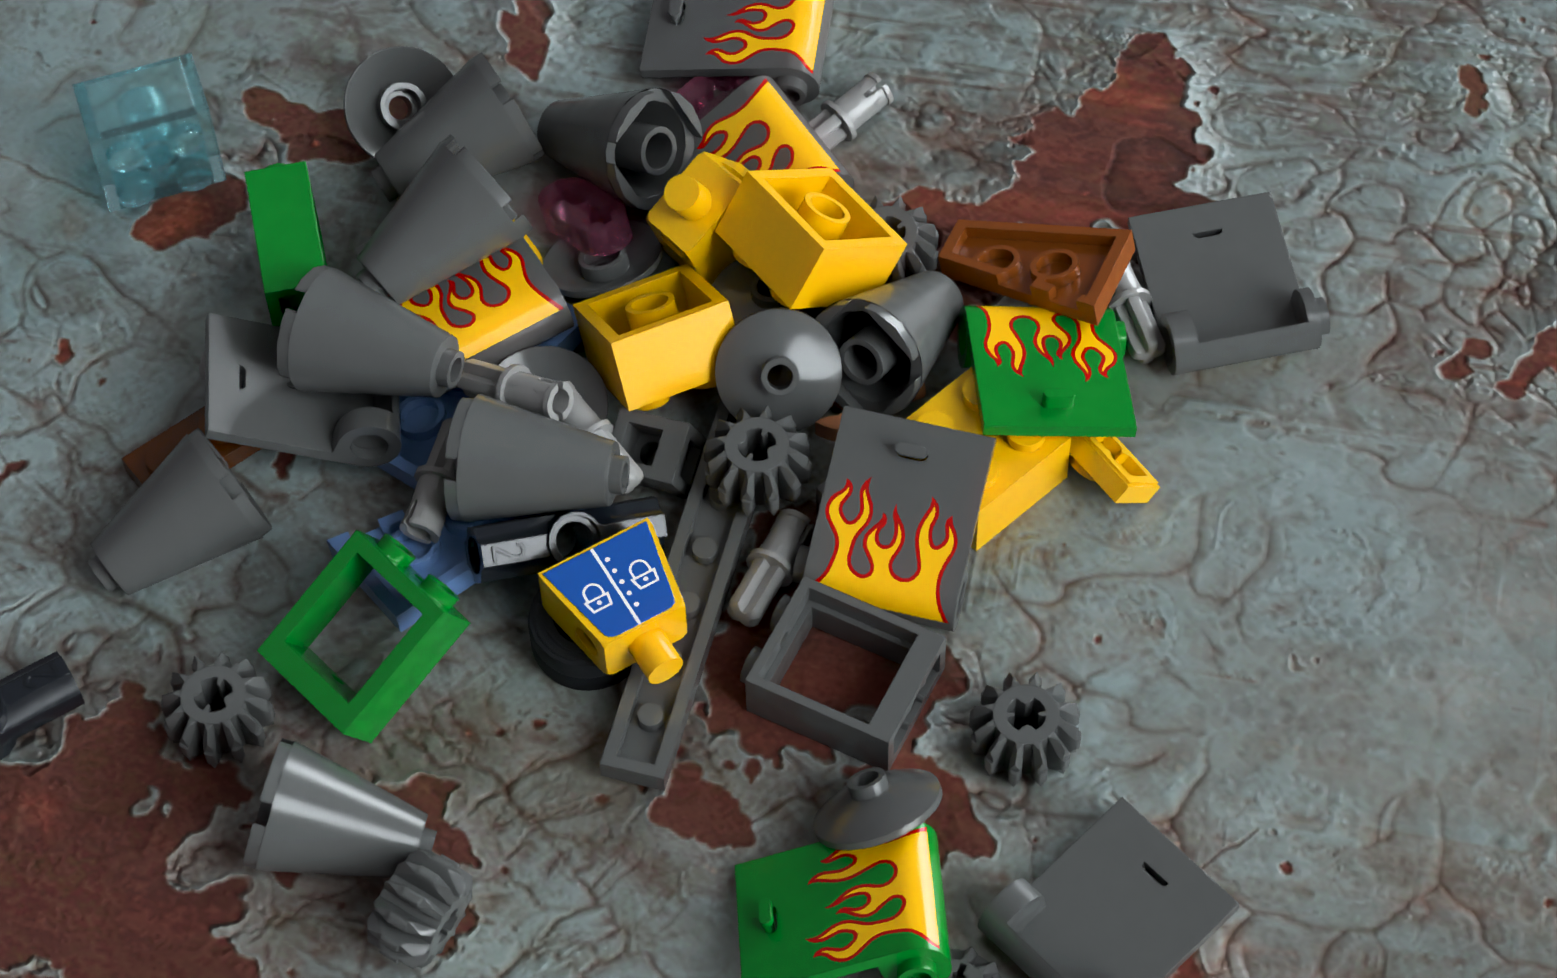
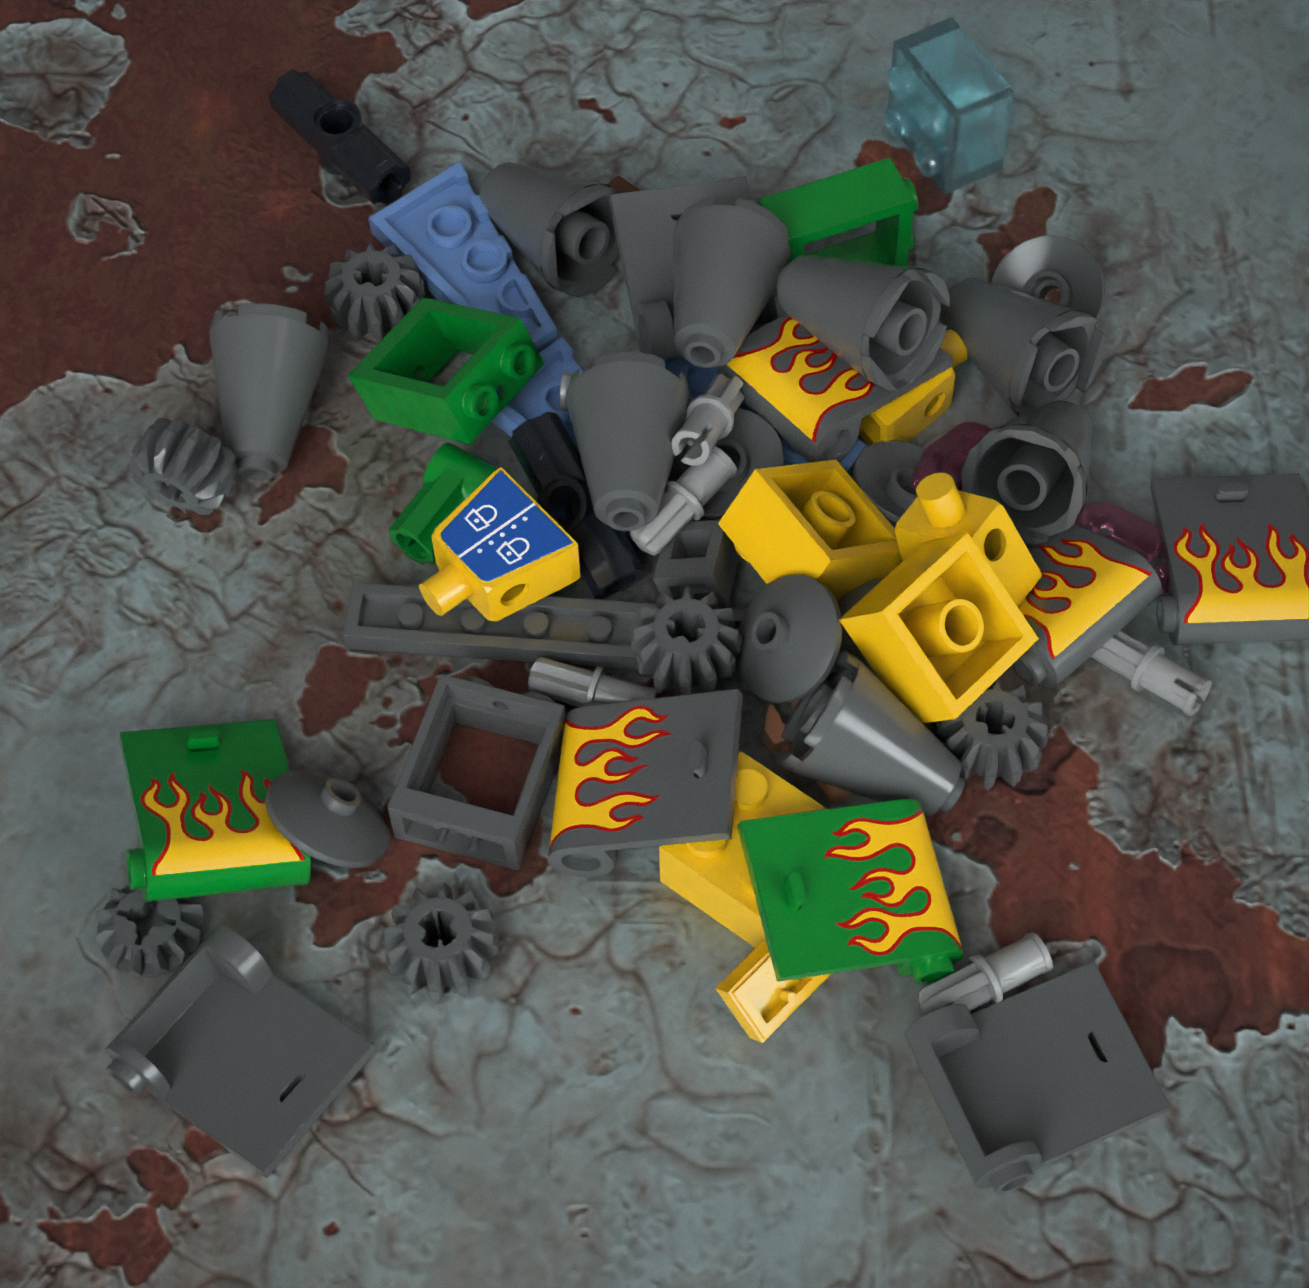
camera: 80 degrees right, 0 degrees up
dark orange wing [938,219,1135,326] -> none
none -> medium blue wing [368,161,557,352]
none -> green piece [389,442,499,565]

